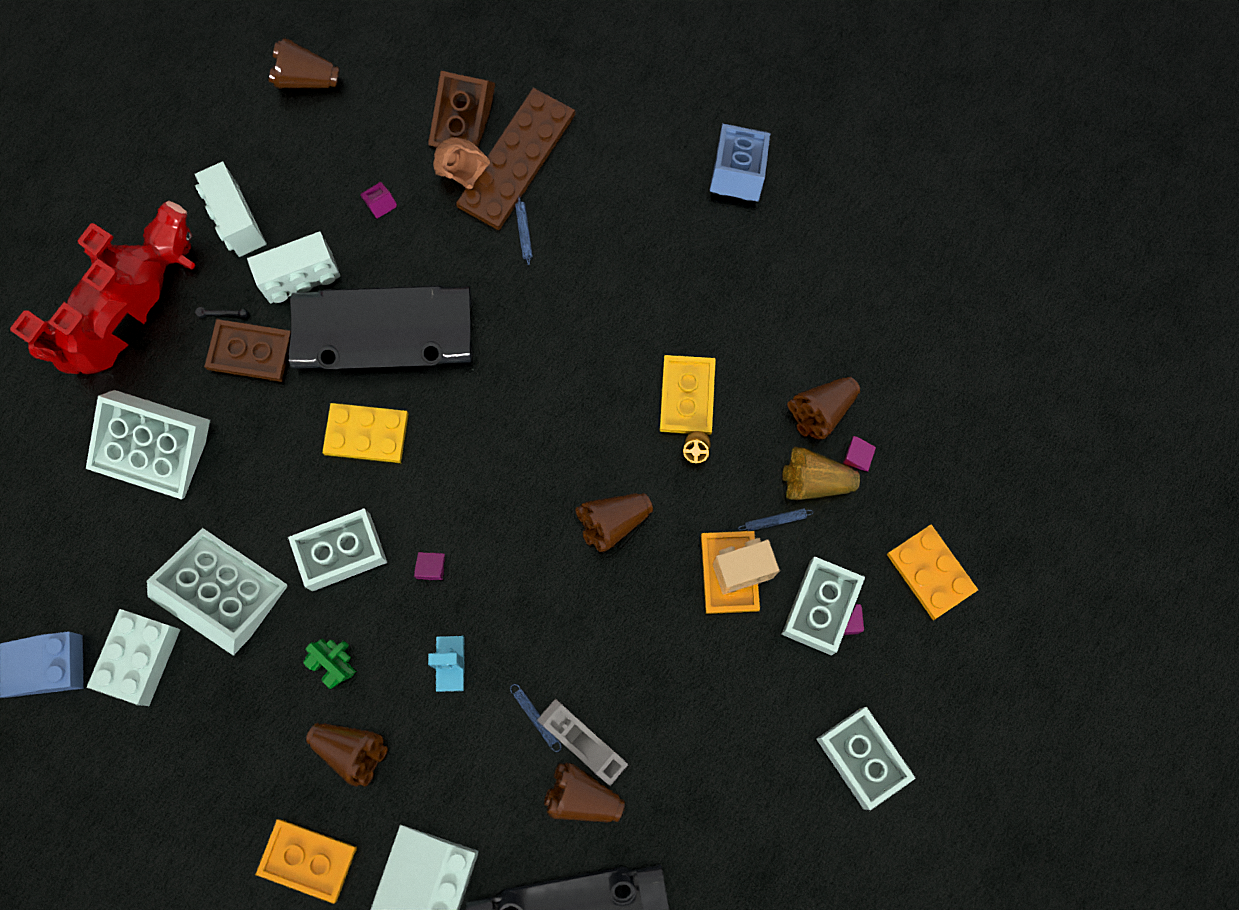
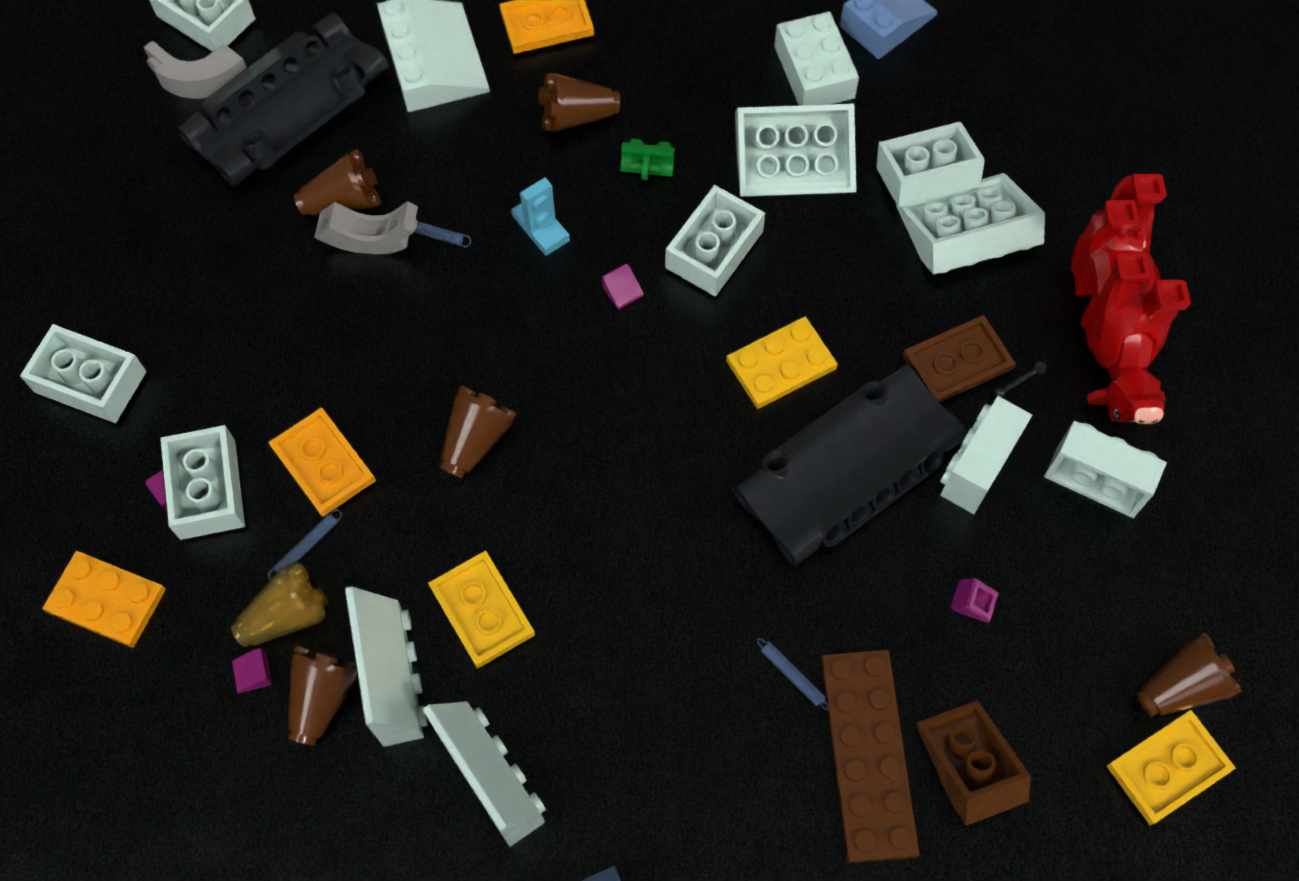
camera: 145 degrees right, 10 degrees down
nougat hair [433,138,490,189] -> none
pearl gold wheel [683,431,711,463] -> none
tan brick [712,538,779,595] -> none
none -> light aqua slope [345,587,428,747]
none -> light aqua slope [422,702,546,847]
none -> light aqua brick [876,121,985,207]
none -> yellow plate [1107,710,1236,826]

